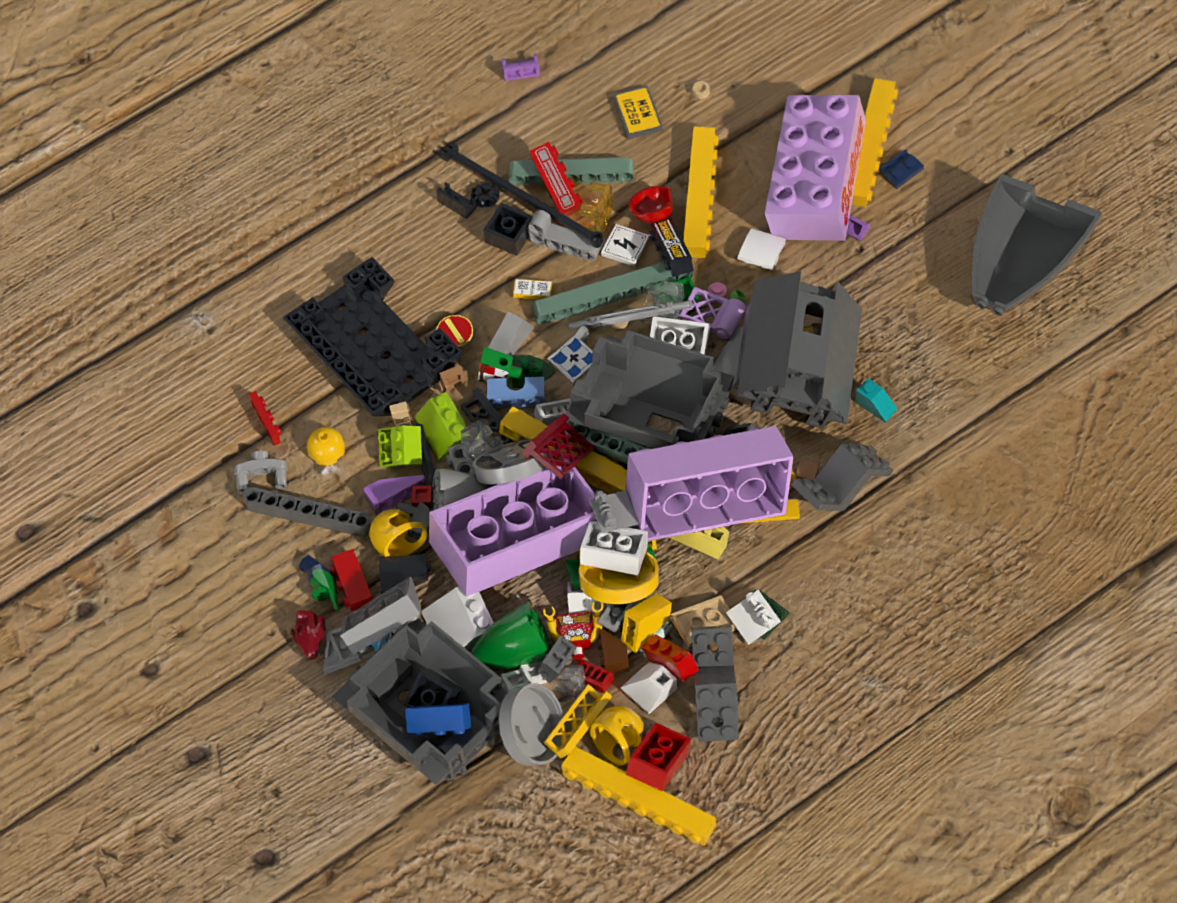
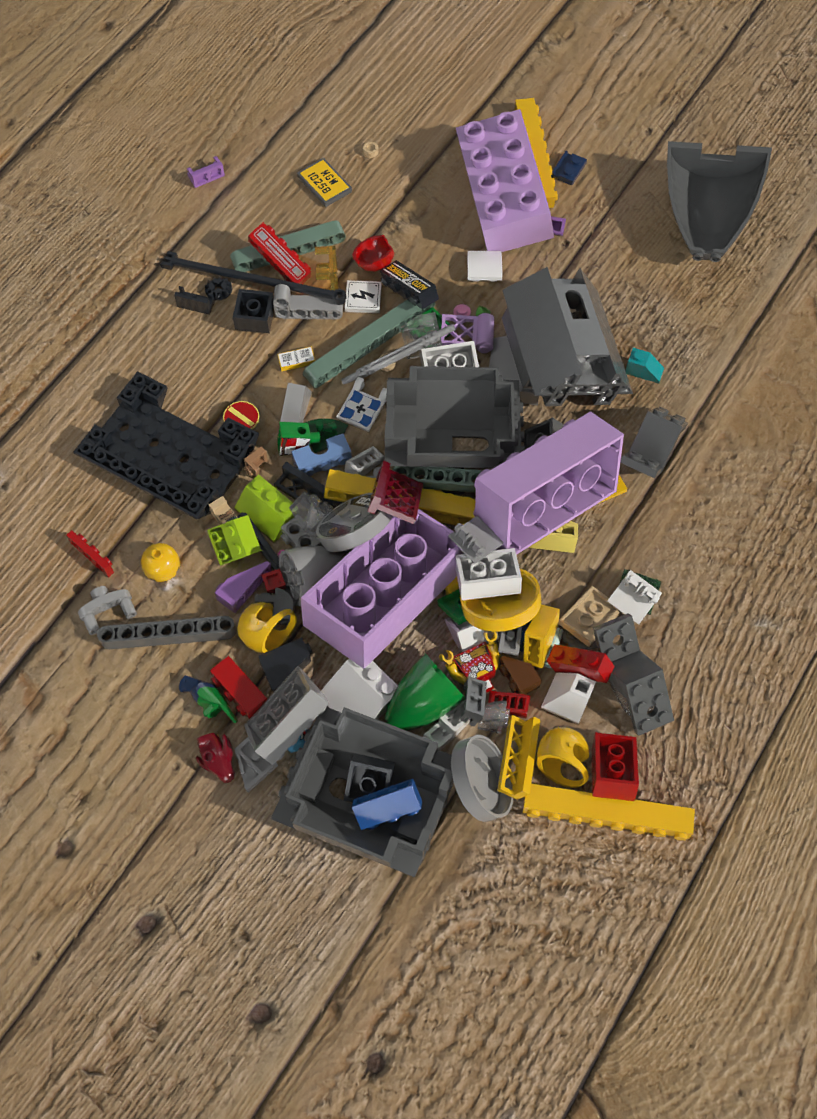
camera: 25 degrees left, 5 degrees up
yellow brick [684,127,719,258] -> none

